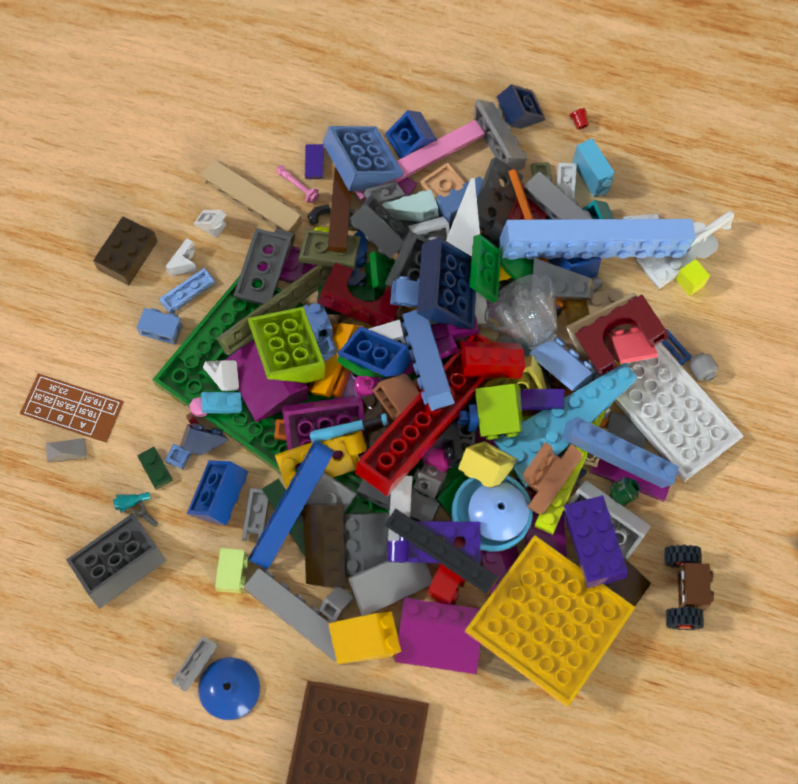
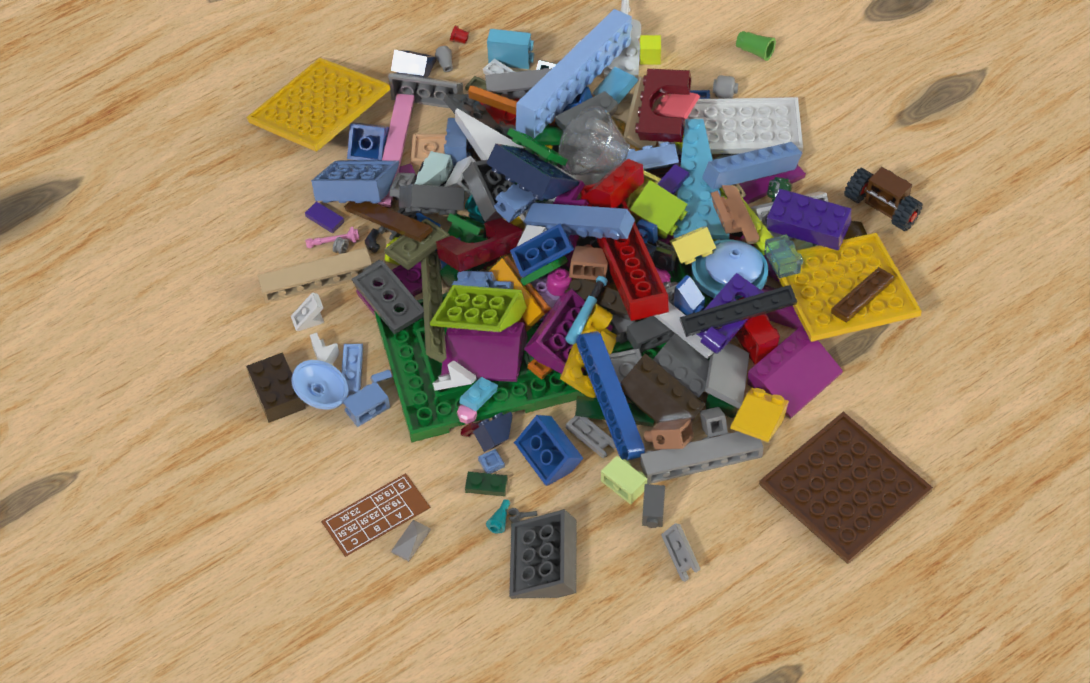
camera: 50 degrees left, 15 degrees down
blue dish [198,657,260,720] -> none
none -> yellow plate [246,58,390,152]
none -> light blue dish [292,360,348,410]
none -> light grey bush [333,237,349,254]
none -> medium blue tile [370,370,392,383]
none -> light grey cone [435,46,453,72]
none -> medium azure tile [593,67,638,104]
none -> dark grey slope [642,484,665,528]
none -> nougat torso [644,418,694,449]
none -> slope [674,275,705,315]
none -> bright green plant [736,31,776,61]
none -> clear light blue brick [764,234,803,278]
none -> reddish brown tile [831,267,894,323]

